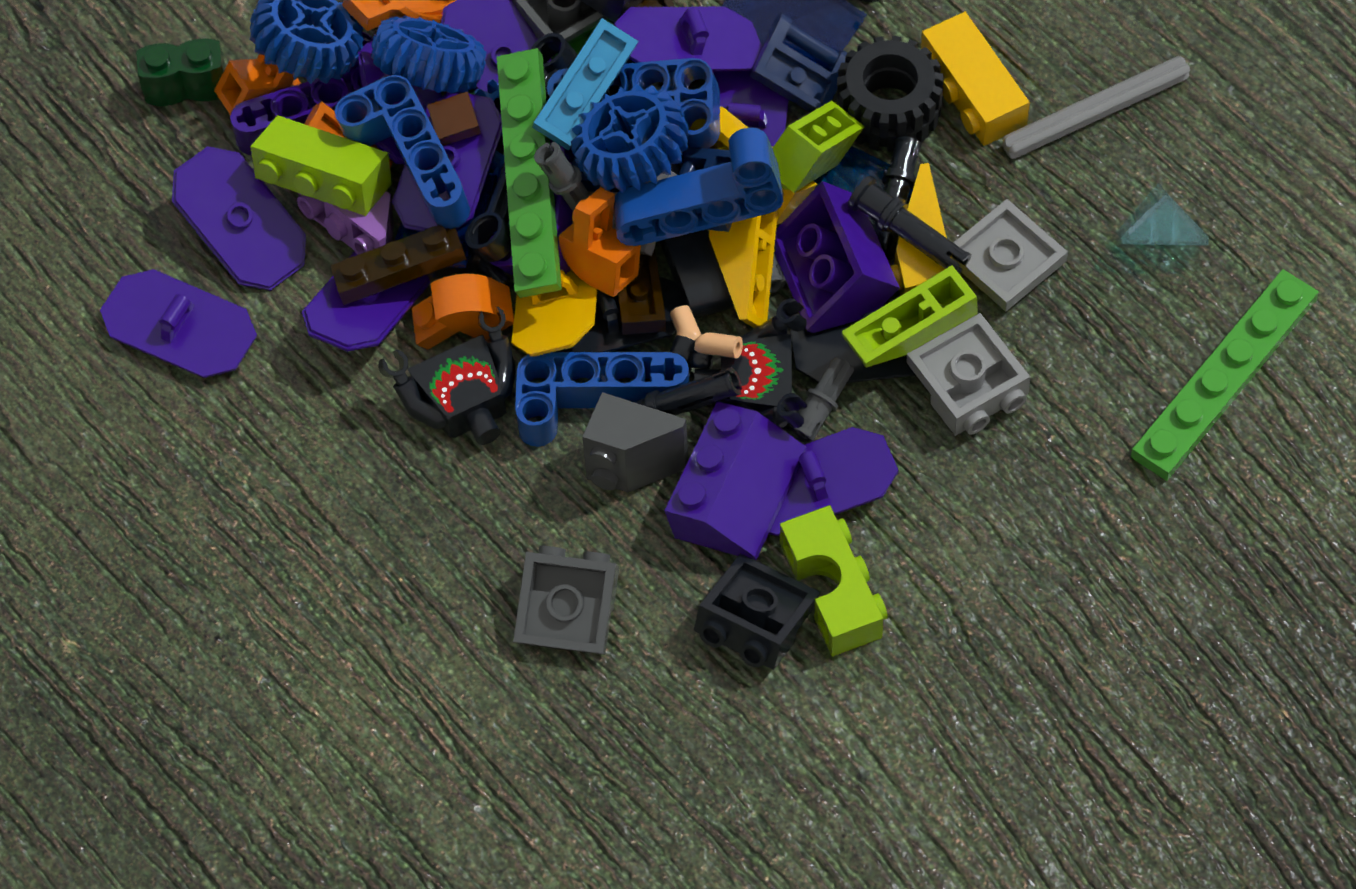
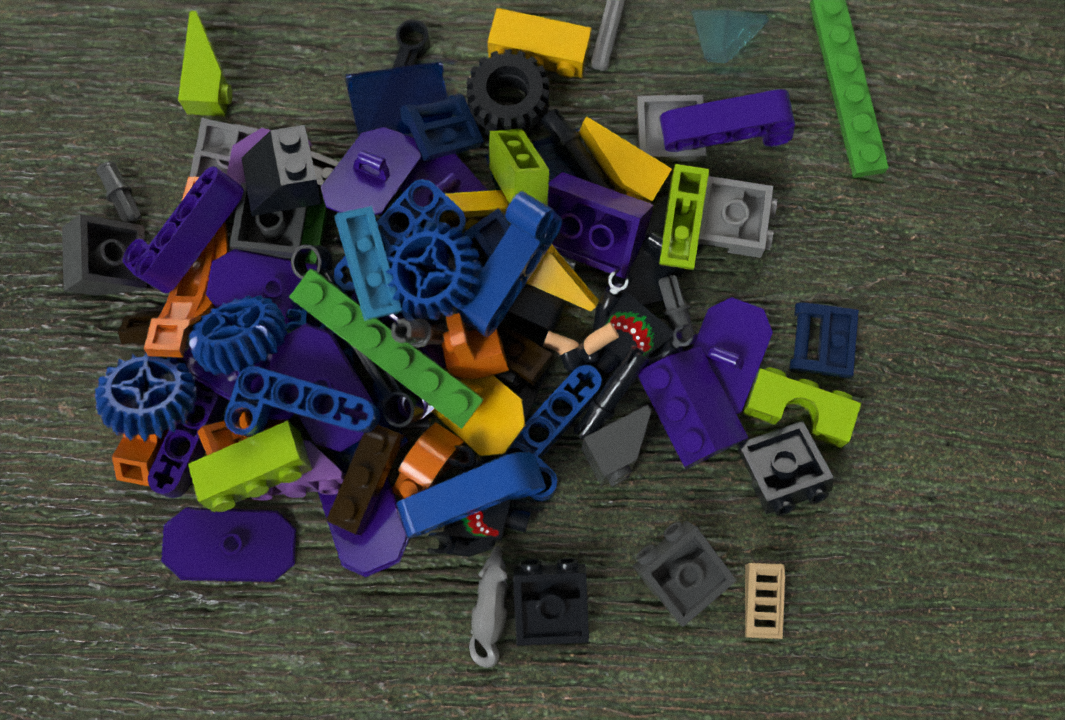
camera: 50 degrees left, 15 degrees up
dark purple shield [100,269,257,378] -> none
dark green brick [136,38,226,106] -> none
reddish brown tile [427,91,481,146] -> none
black pin [848,175,971,274] -> none
none -> blue beam [397,453,546,538]
none -> light grey animal [469,546,509,668]
none -> black plate [513,557,589,646]
none -> dark purple beam [659,89,795,152]
none -> tan slope [745,563,785,639]
none -> dark blue plate [789,303,859,379]

